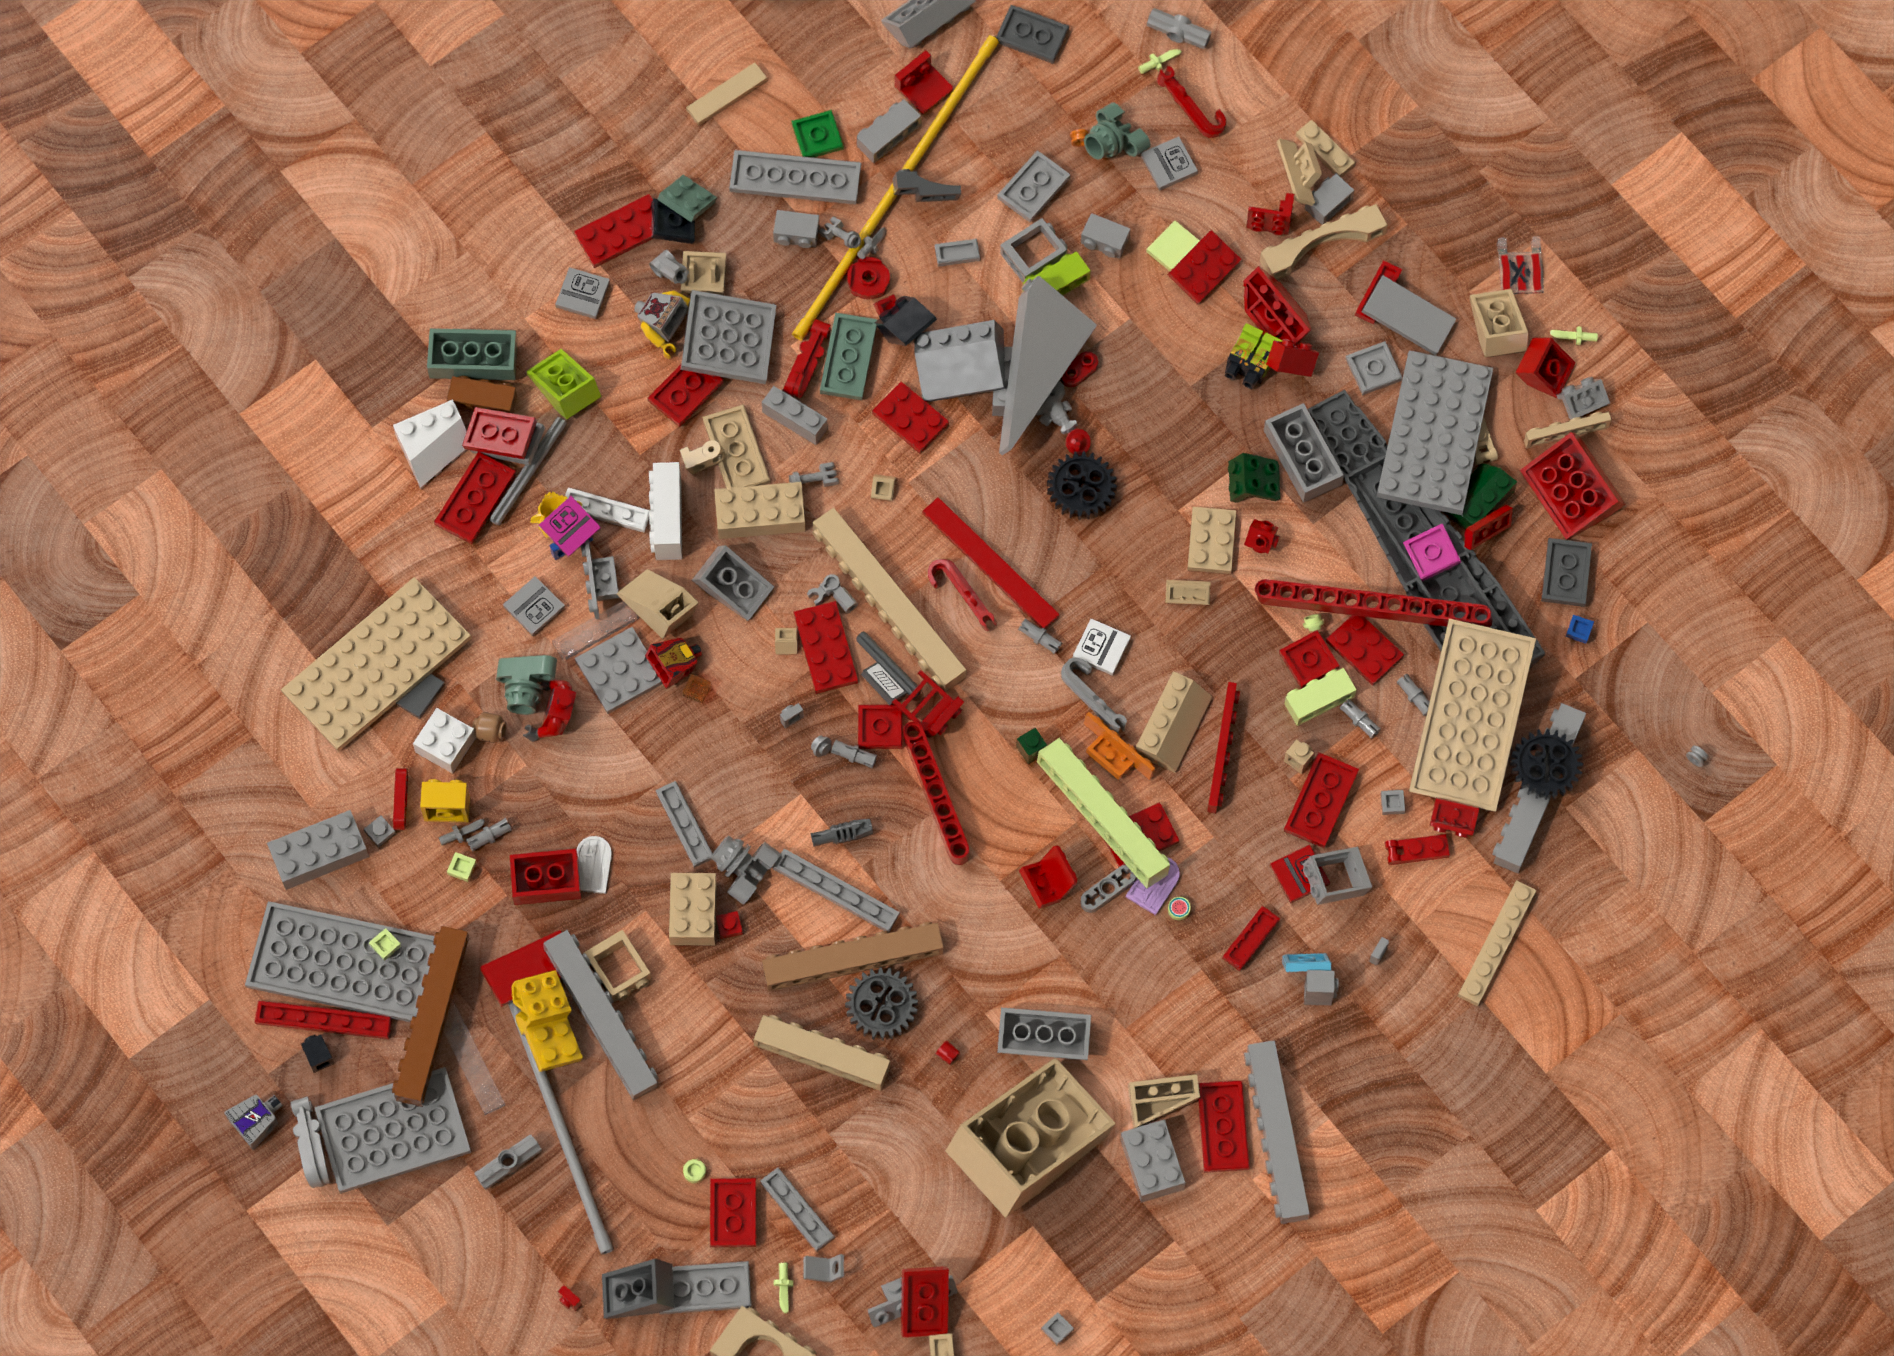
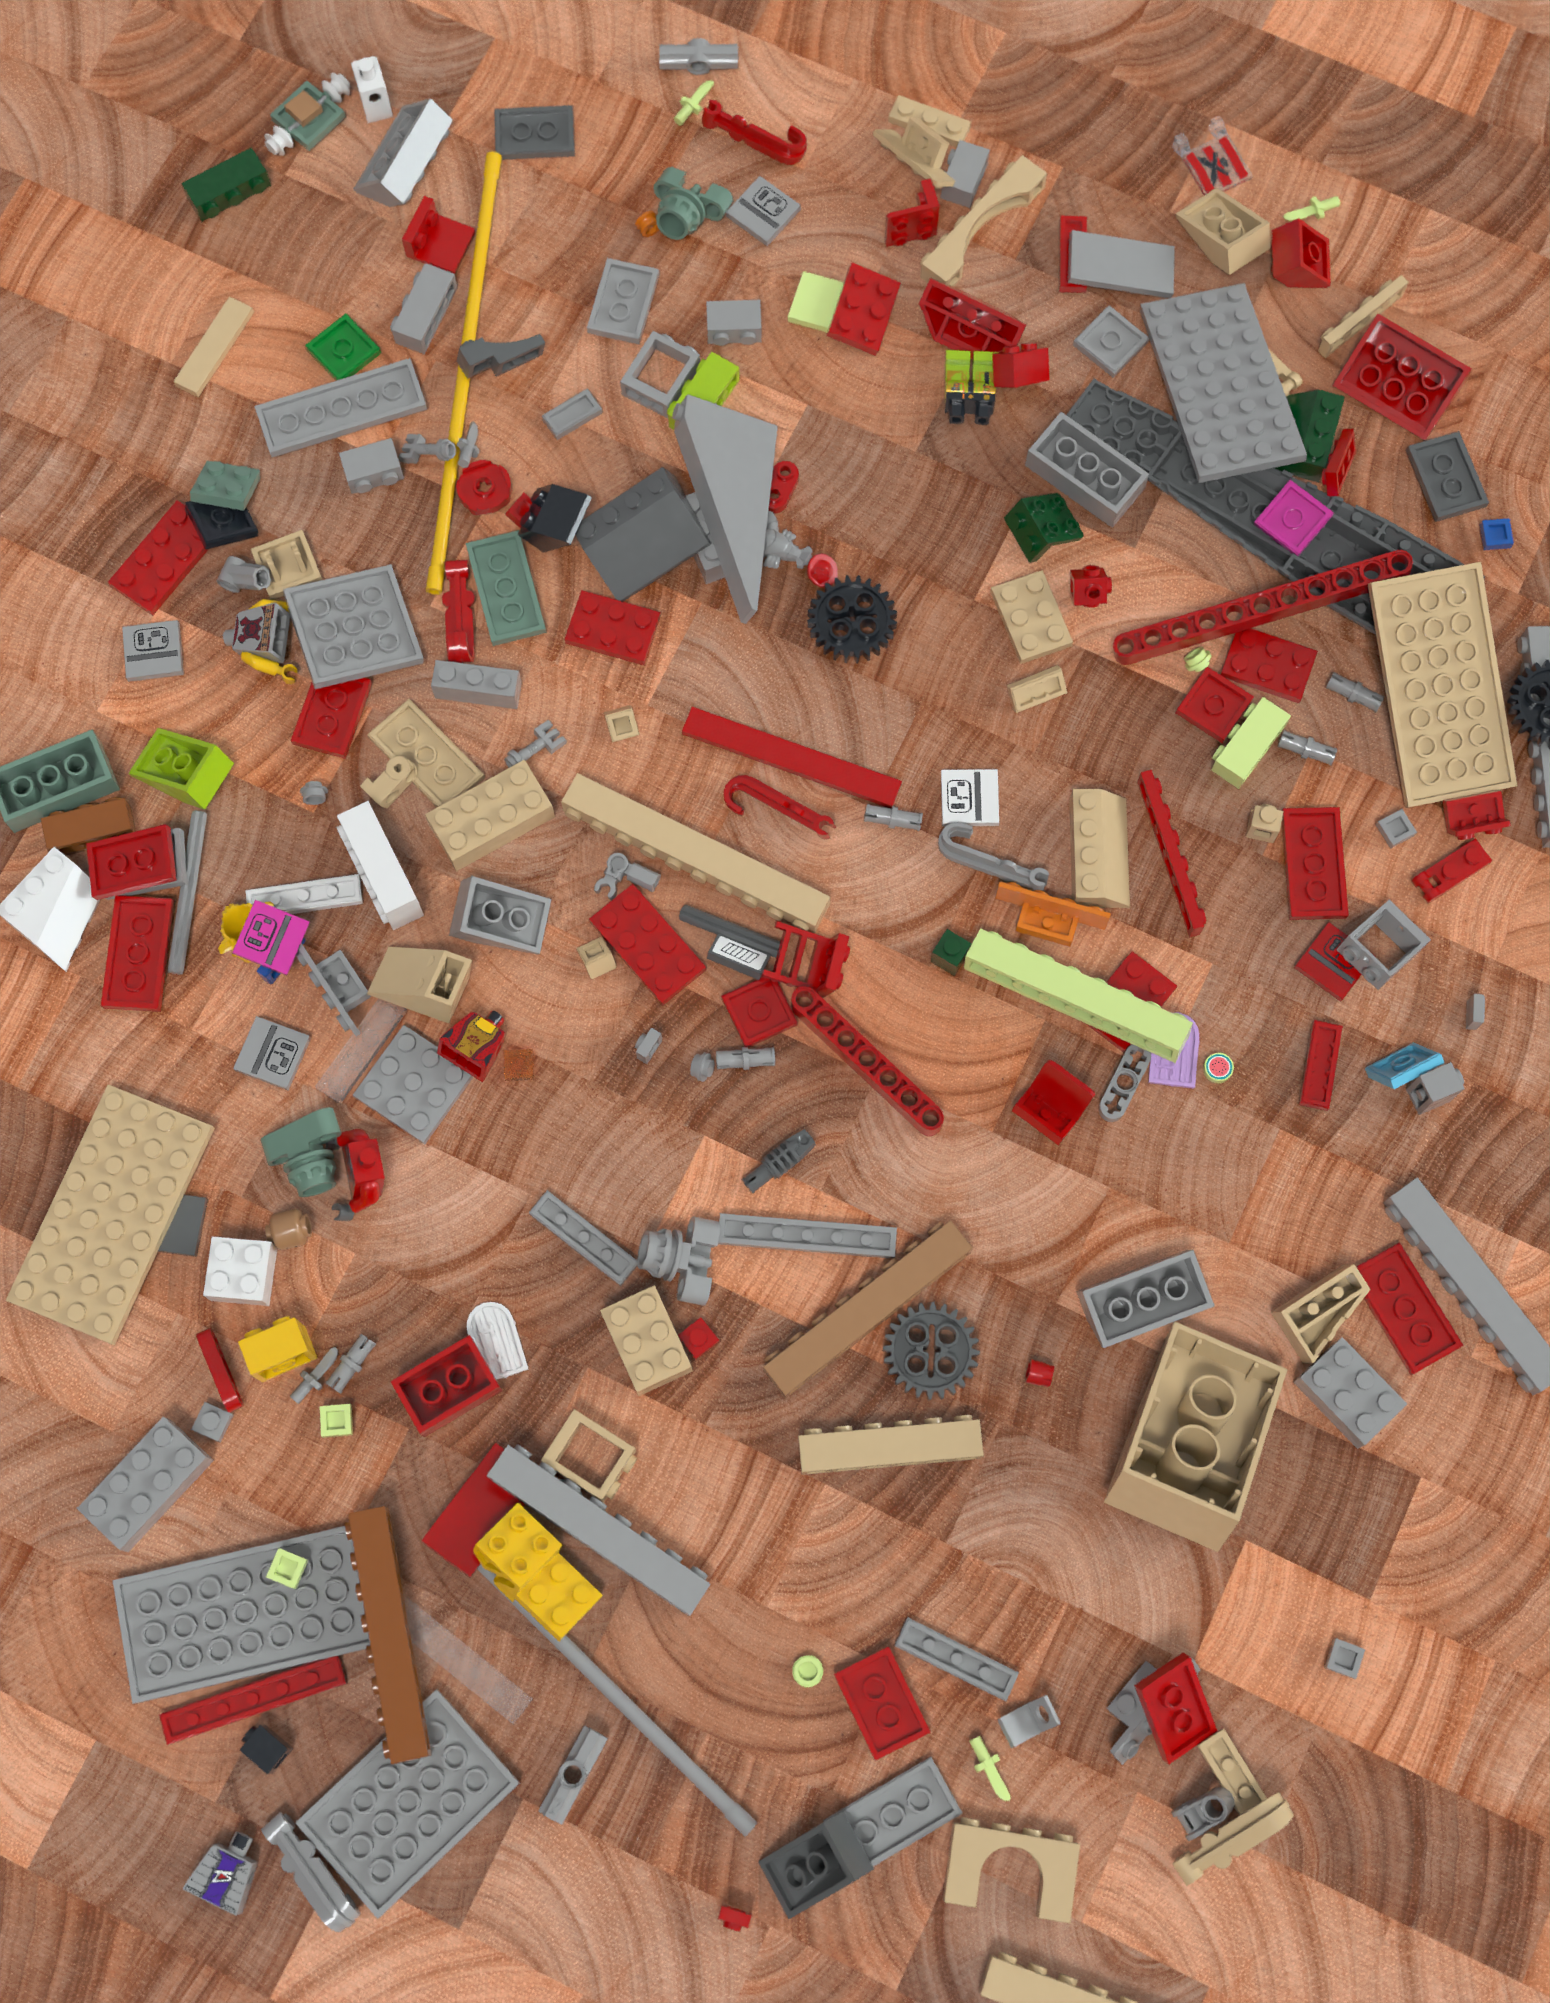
camera: 25 degrees left, 5 degrees up
light grey bracket [1557,377,1610,419] -> none
none -> light grey plate [300,781,328,805]

